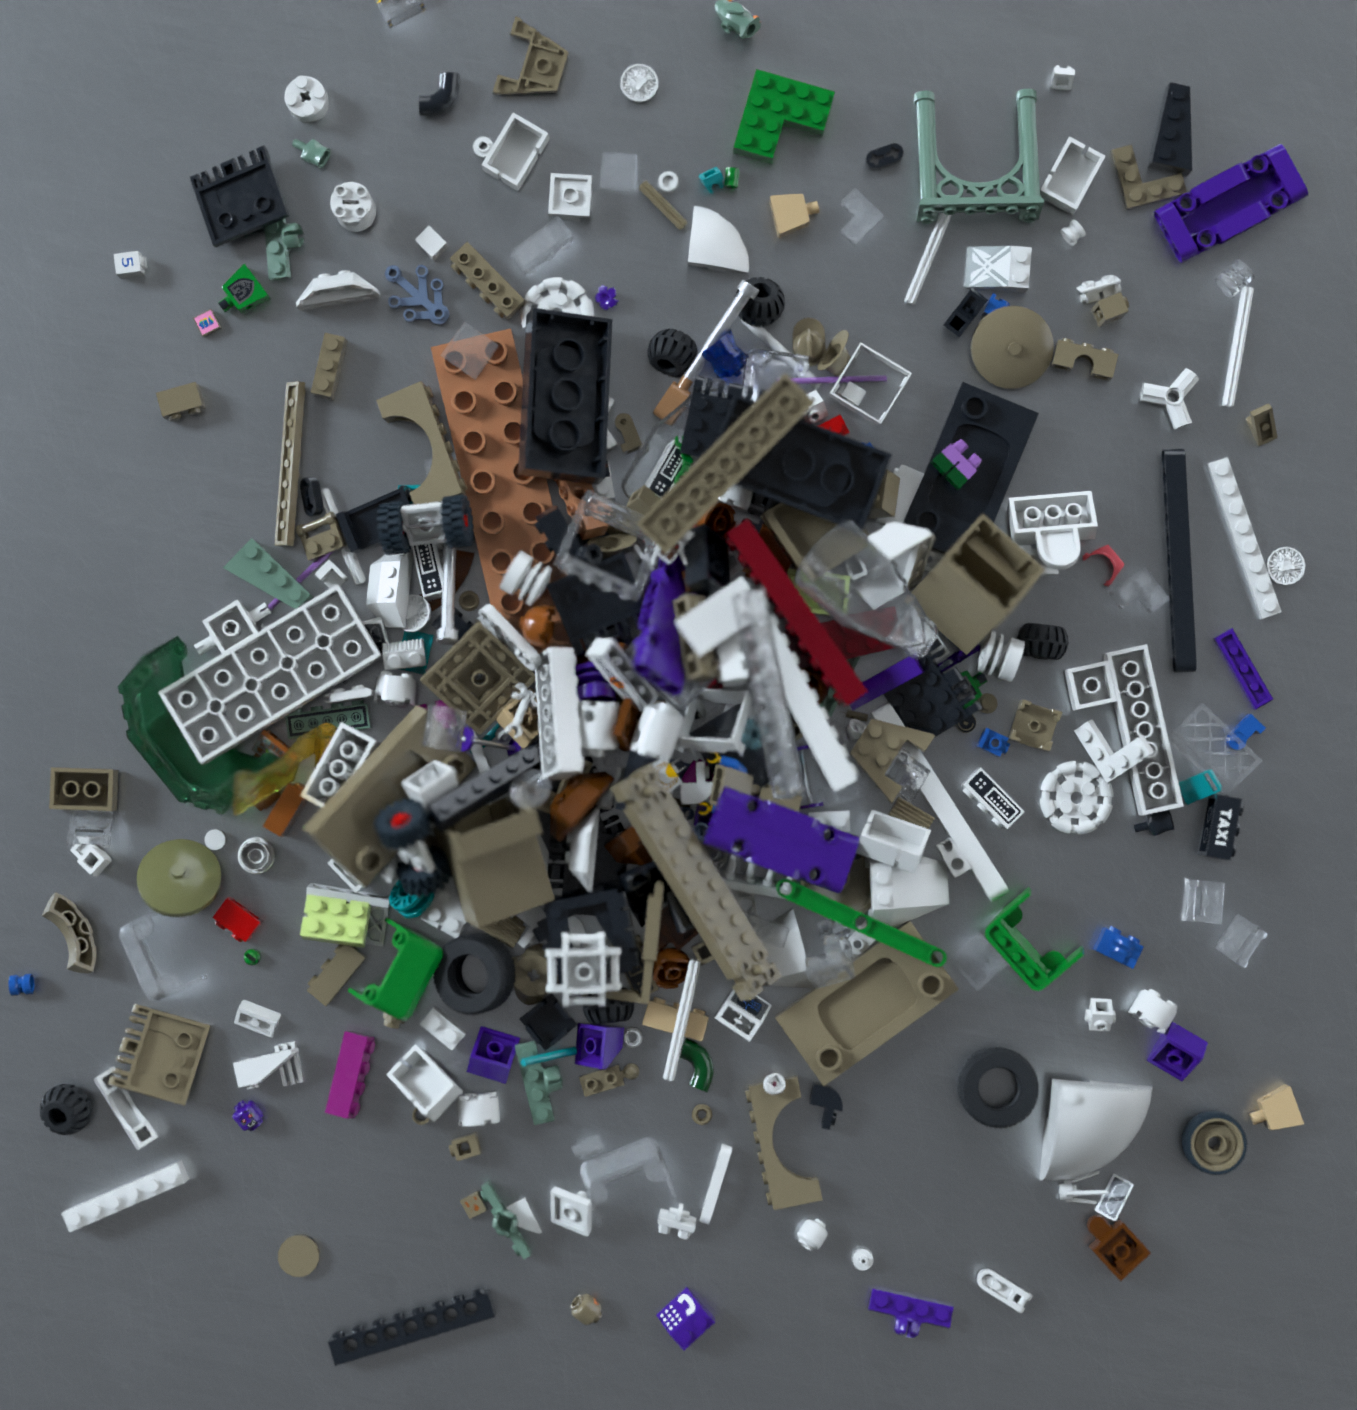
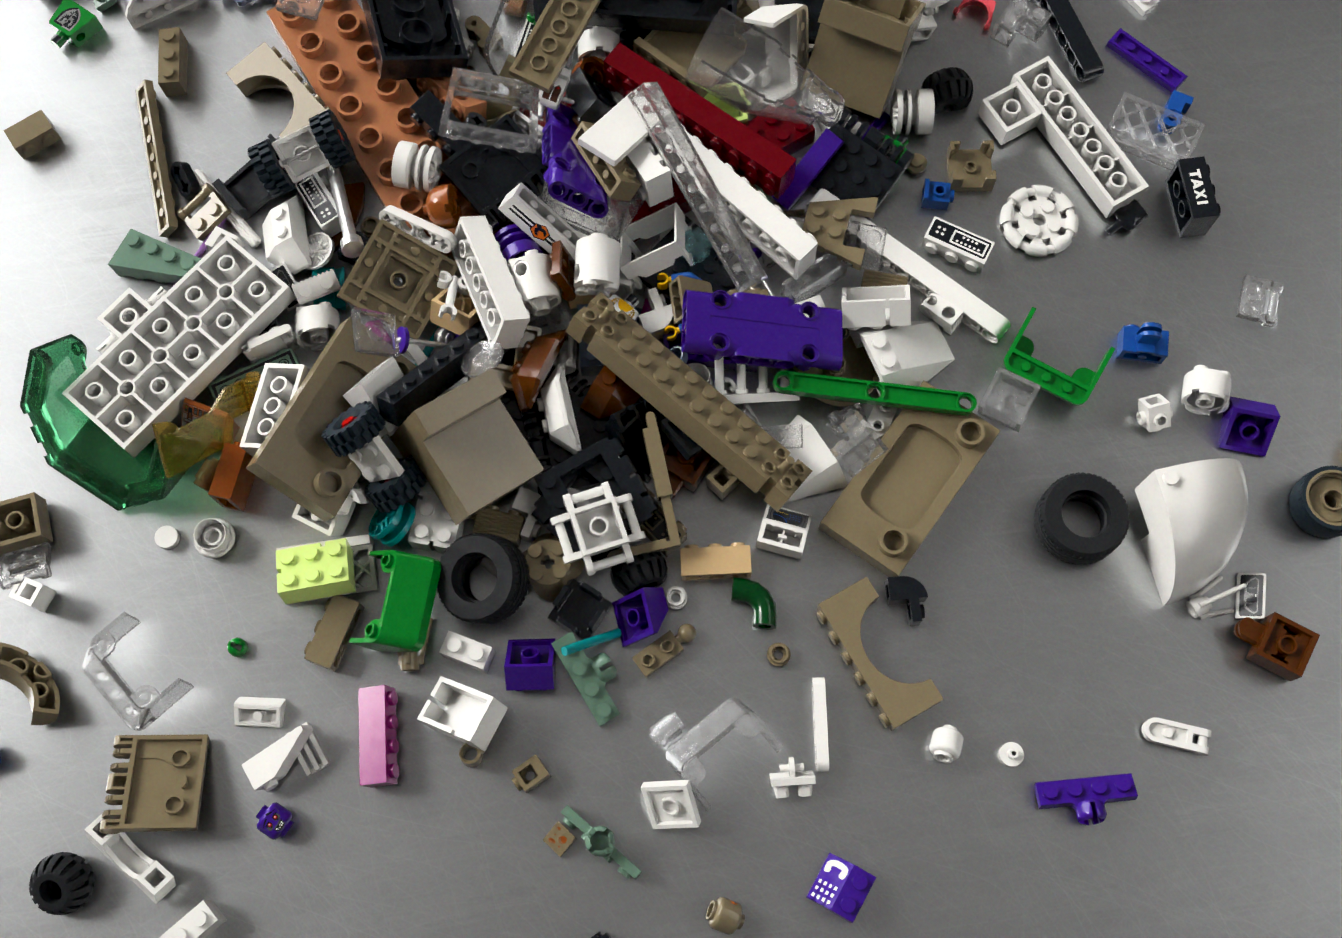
camera: 15 degrees left, 15 degrees down
olive dish [137,839,222,917] -> none
tile [193,309,221,337] -> none
red brick [212,896,263,942] -> none
white brick [456,1091,500,1126] -> none
white tile [506,1197,542,1234] -> none
dark orange cylinder [652,948,690,989] -> none
white axle [663,959,701,1081] -> none
white tile [763,1073,785,1095] -> none
black tile [955,715,976,733] -> none
white plate [1074,719,1154,783] -> none
teal piece [1178,769,1222,805] -> none
clear plate [1183,879,1225,924] -> none

